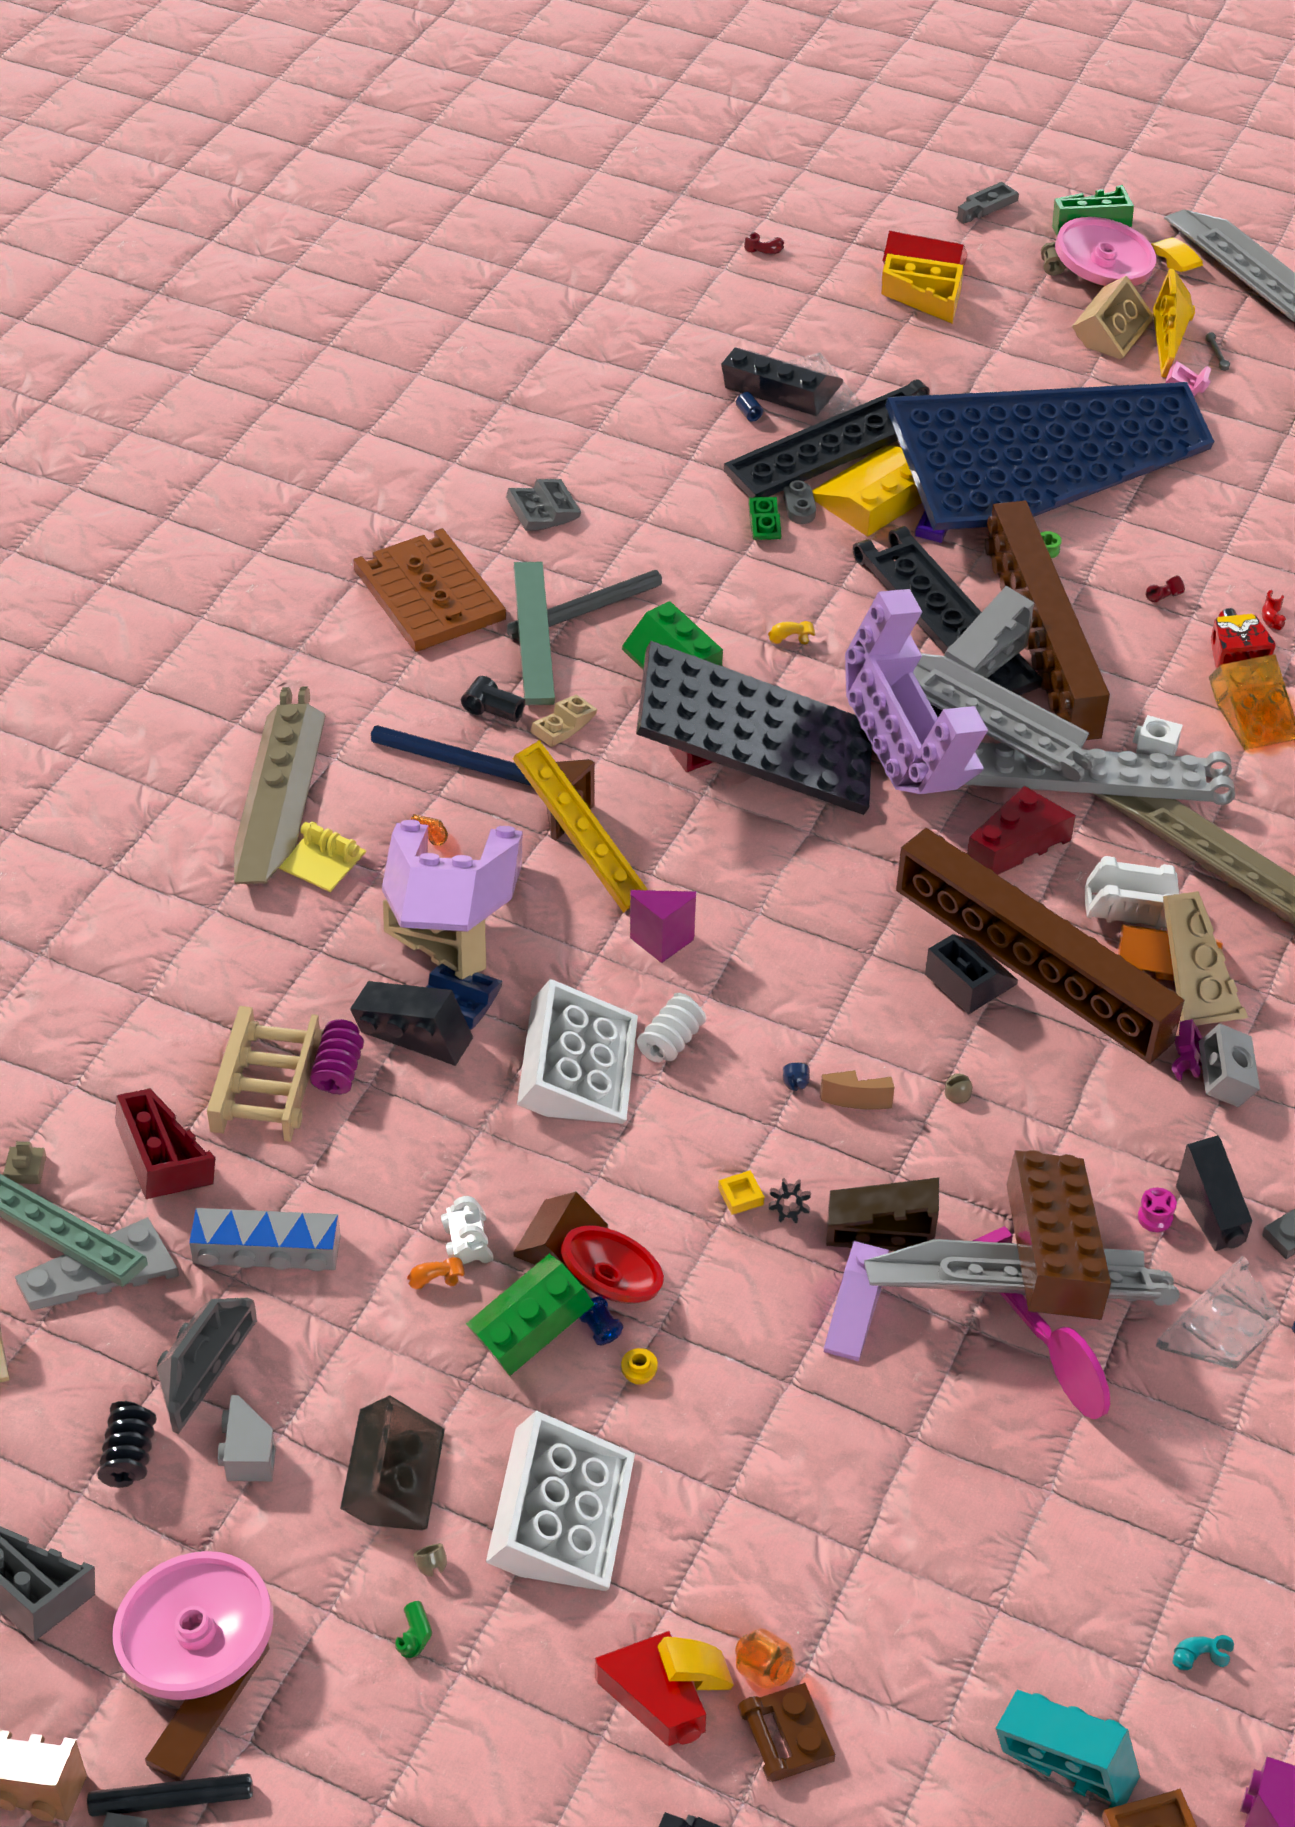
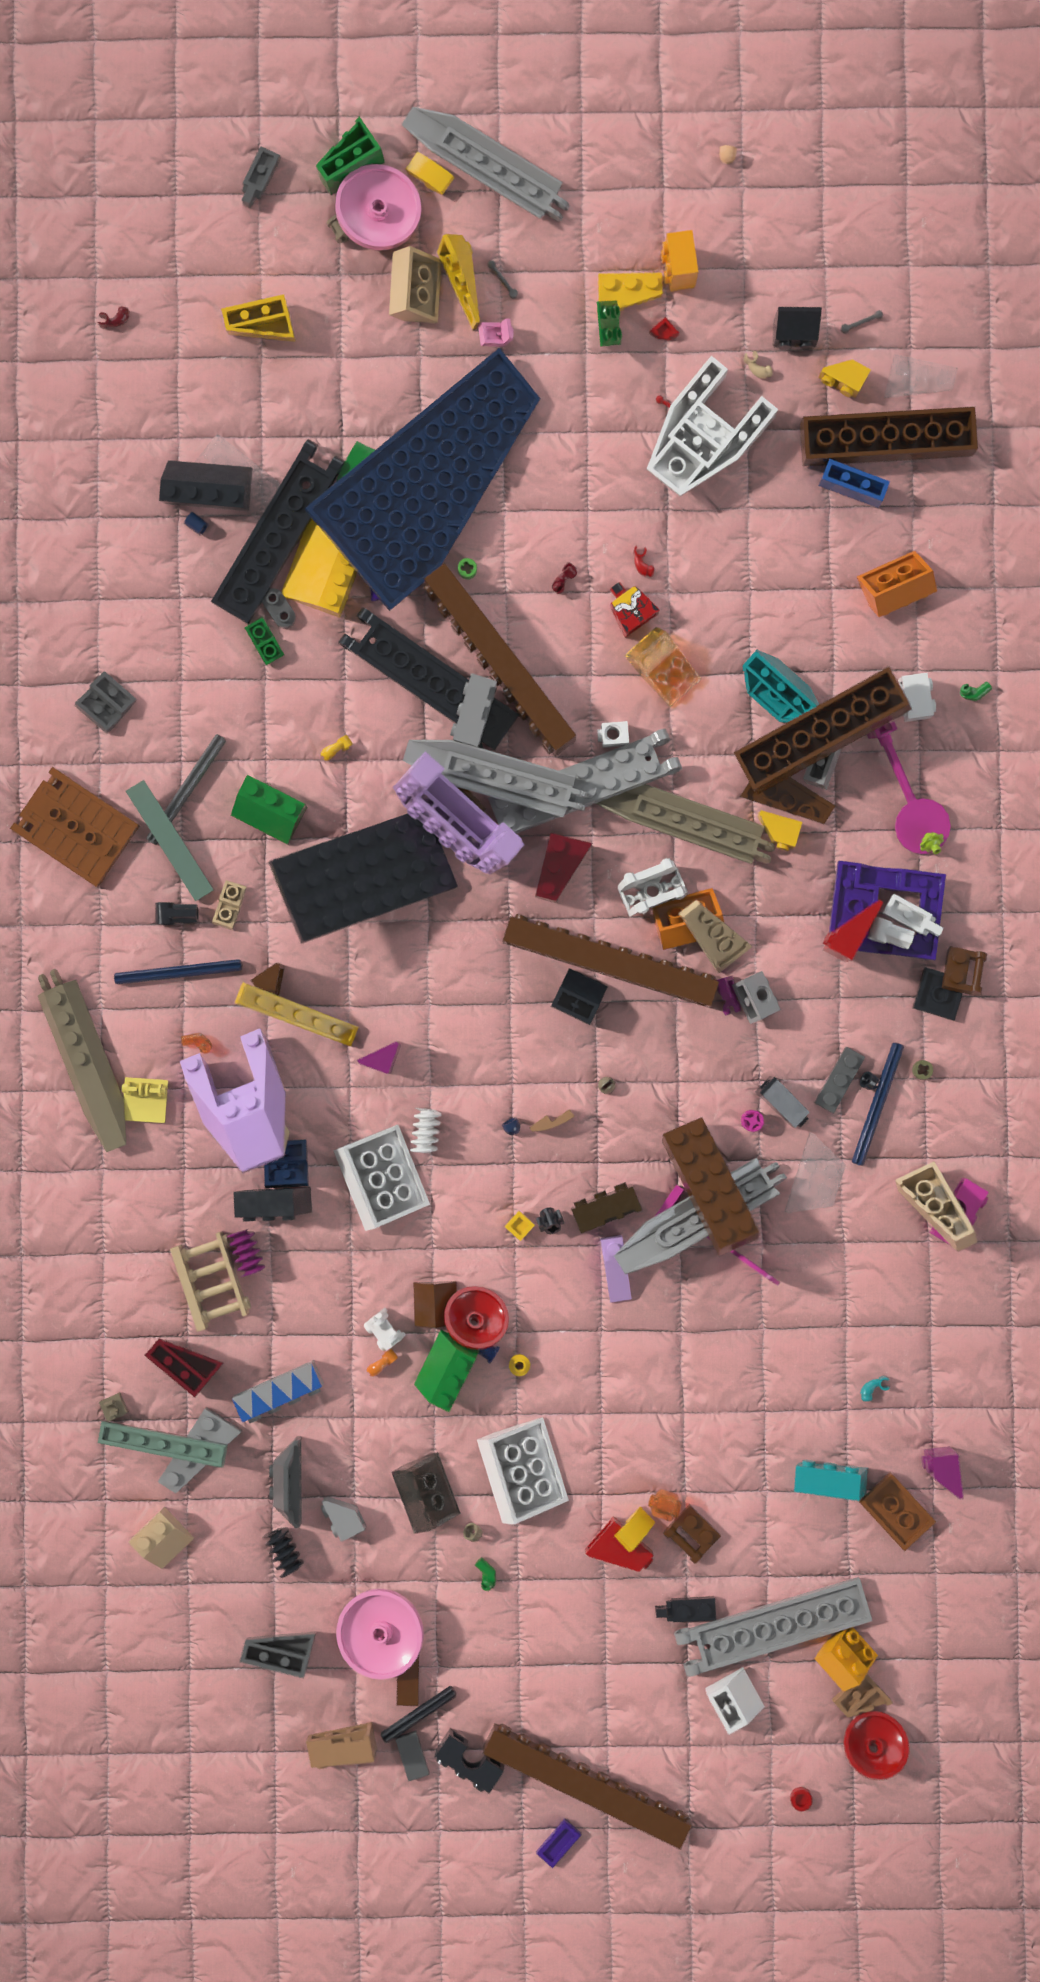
camera: 25 degrees left, 40 degrees up
red slope [882,231,968,265] -> none

